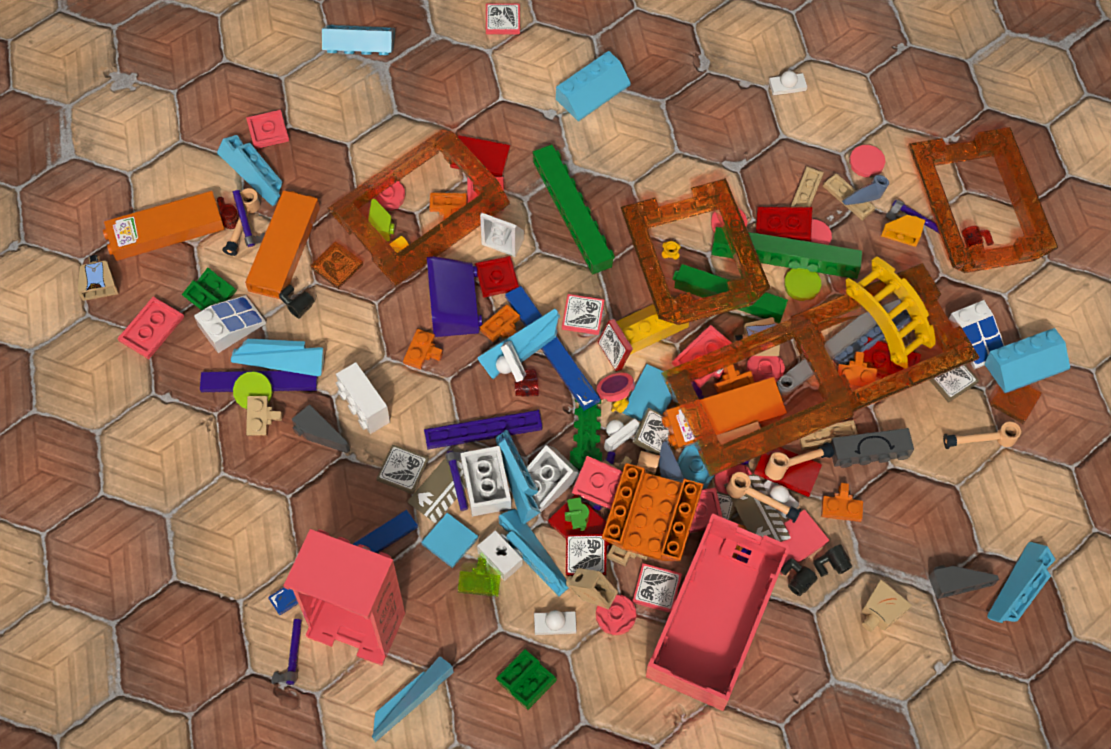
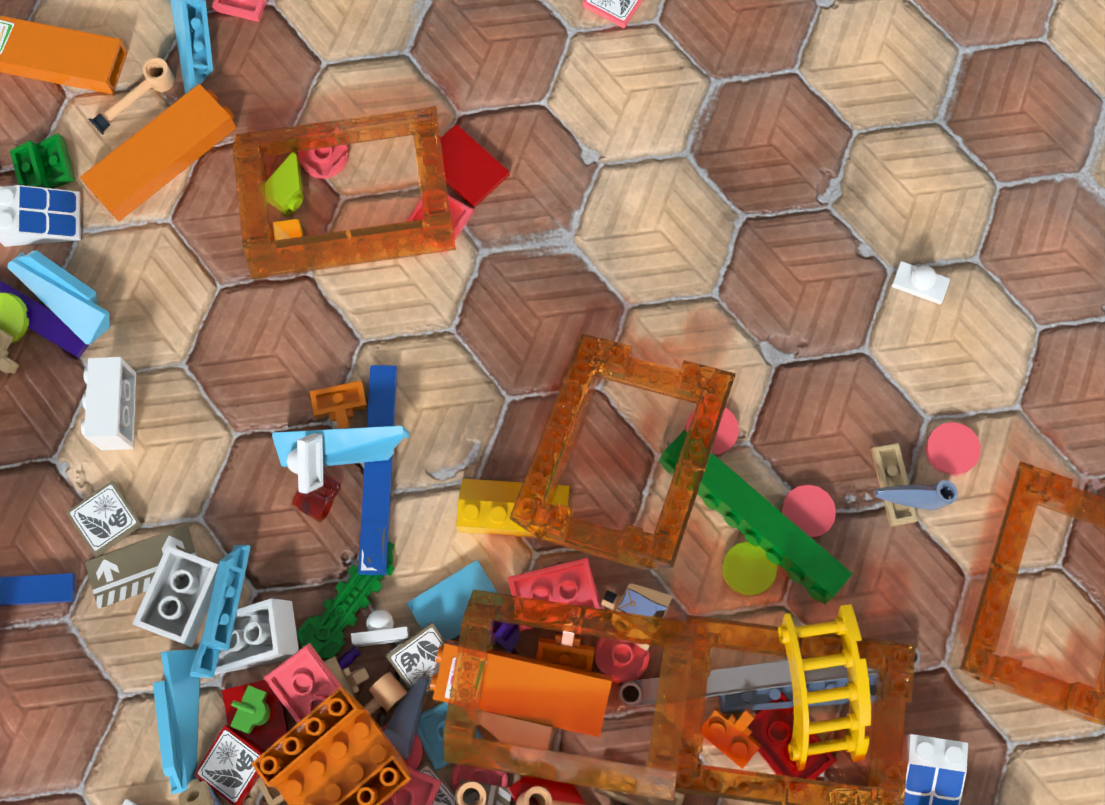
camera: 35 degrees right, 10 degrees up
clear red piece [217,197,239,229] -> none
dark purple piece [233,190,265,247] -> none
pearl dark grey piece [279,284,315,319] -> none
dark grey slope [292,404,350,453] -> none
clear orange tile [310,241,363,289] -> none
orange hinge [403,329,443,369] -> none
medium azure tile [421,513,478,568] -> none
dark purple tile [424,410,542,450] -> none
dark purple windscreen [427,256,482,337] -> none
orange hinge [429,193,467,225] -> none
dark purple piece [445,450,469,511] -> none
clear neon green hinge [458,558,501,597] -> none
red tile [475,256,519,298] -> none
white brick [477,530,523,581] -> none
white slope [480,213,524,257] -> none
green brick [533,145,614,275] -> none
medium azure slope [556,51,631,121] -> none
tile [562,294,604,335] -> none
tile [596,373,635,402] -> none
tile [598,319,633,372] -> none
yellow plate [611,398,629,413] -> none
yellow plate [661,241,680,260] -> none
green brick [673,264,788,324] -> none
red tile [756,207,813,242] -> none
tan tile [791,167,824,207] -> none
light orange slope [881,215,925,247] -> none
dark purple piece [886,199,945,235] -> none
clear red piece [961,226,994,253] -> none

